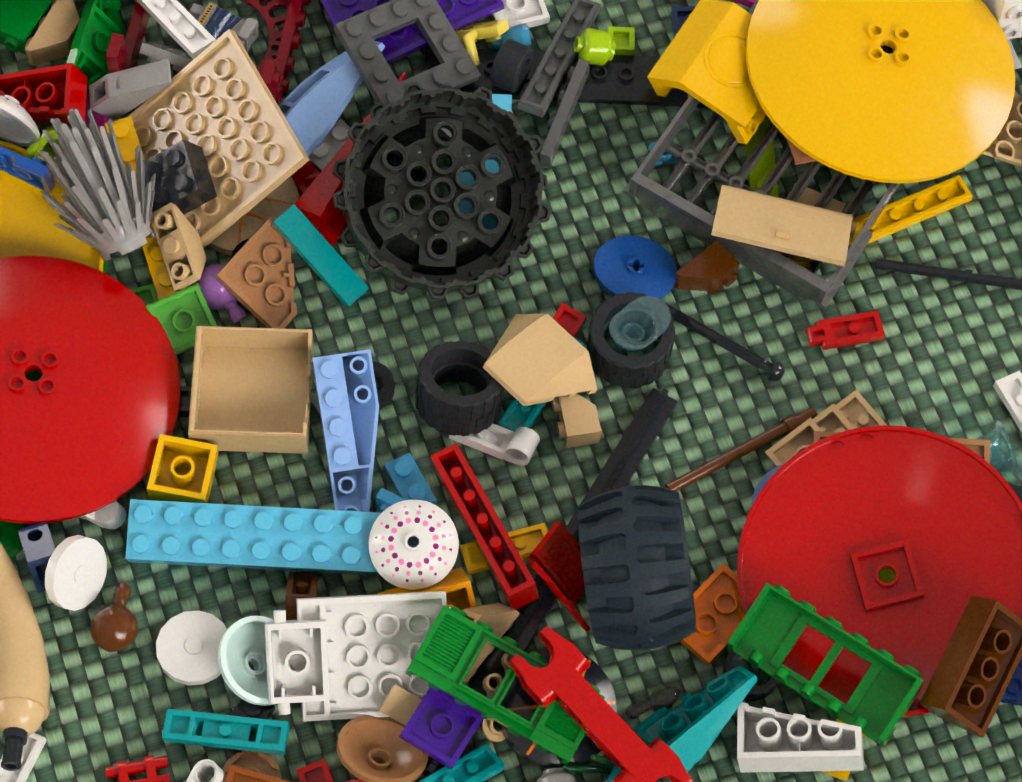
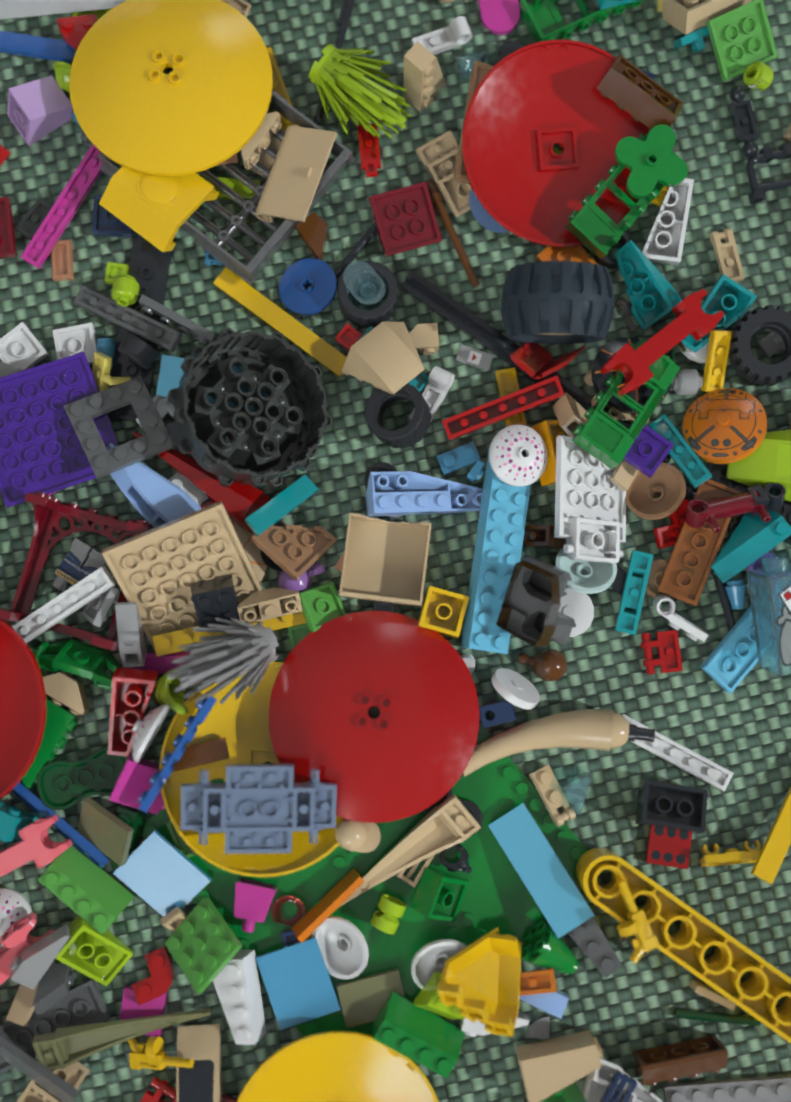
camera: 80 degrees left, 20 degrees up
none -> yellow tile [213,267,347,378]
none -> tan slope [241,112,282,171]
none -> lime plant [309,44,411,138]
none -> dark red plate [368,181,442,257]
none -> tan wedge [403,41,446,112]
none -> light grey sticker [456,344,494,371]
none -> dark grey piece [496,556,576,646]
none -> green plant [614,125,688,199]

